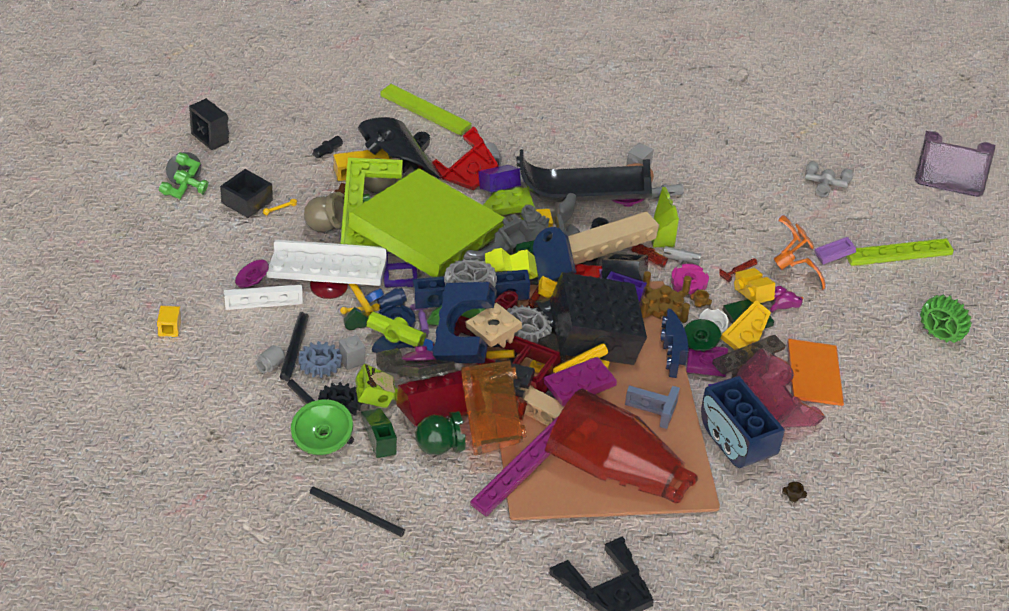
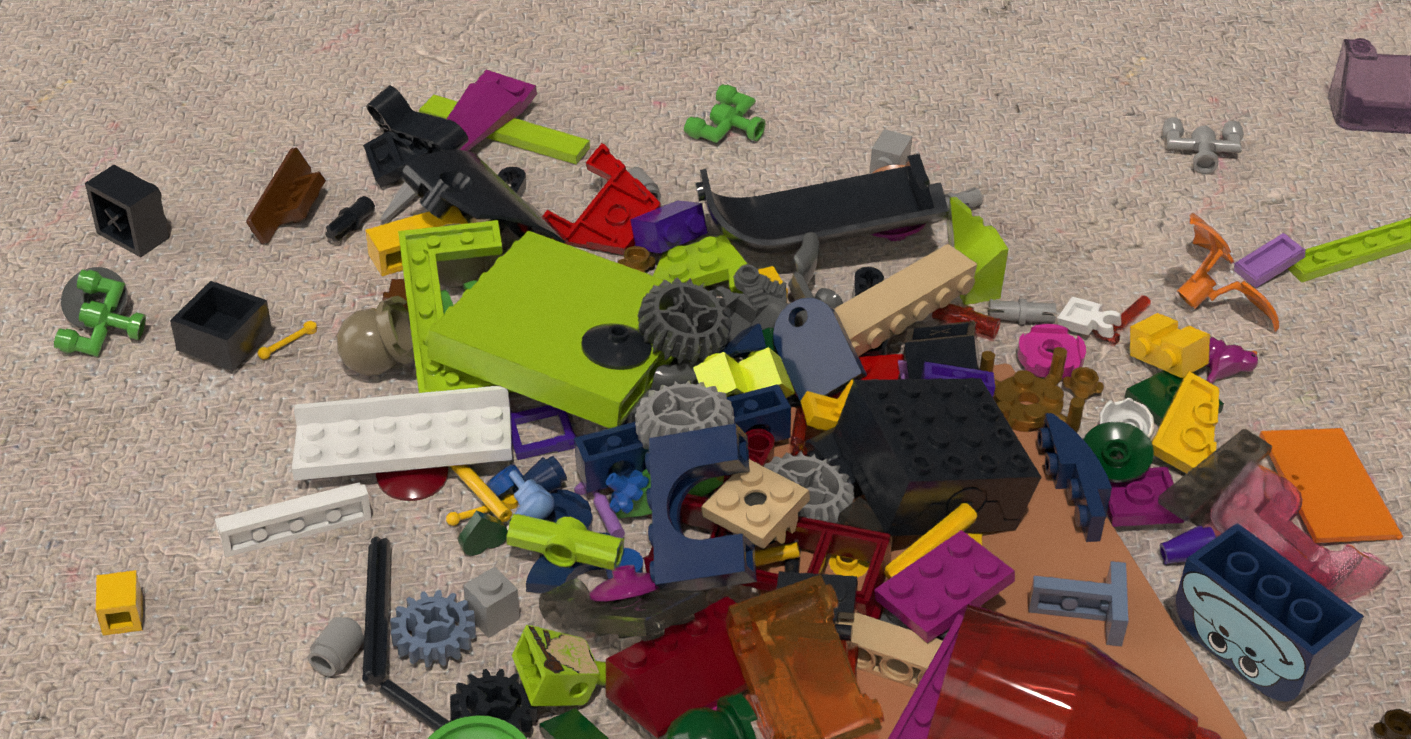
camera: 10 degrees left, 0 degrees up
magenta dish [235,259,269,288] -> none
none -> reddish brown bracket [246,147,326,245]
none -> black wing [363,131,429,188]
none -> black beam [366,85,469,154]
none -> magenta plate [381,69,537,225]
none -> medium blue piece [509,470,555,520]
none -> black dish [581,323,652,370]
none -> blue plant [606,470,649,514]
none -> pearl gold plate [617,246,655,273]
none -> dark grey gear [638,277,732,365]
none -> bright green piece [684,84,766,143]
none -> dark blue slope [720,323,766,359]
none -> white plate [1057,297,1122,338]

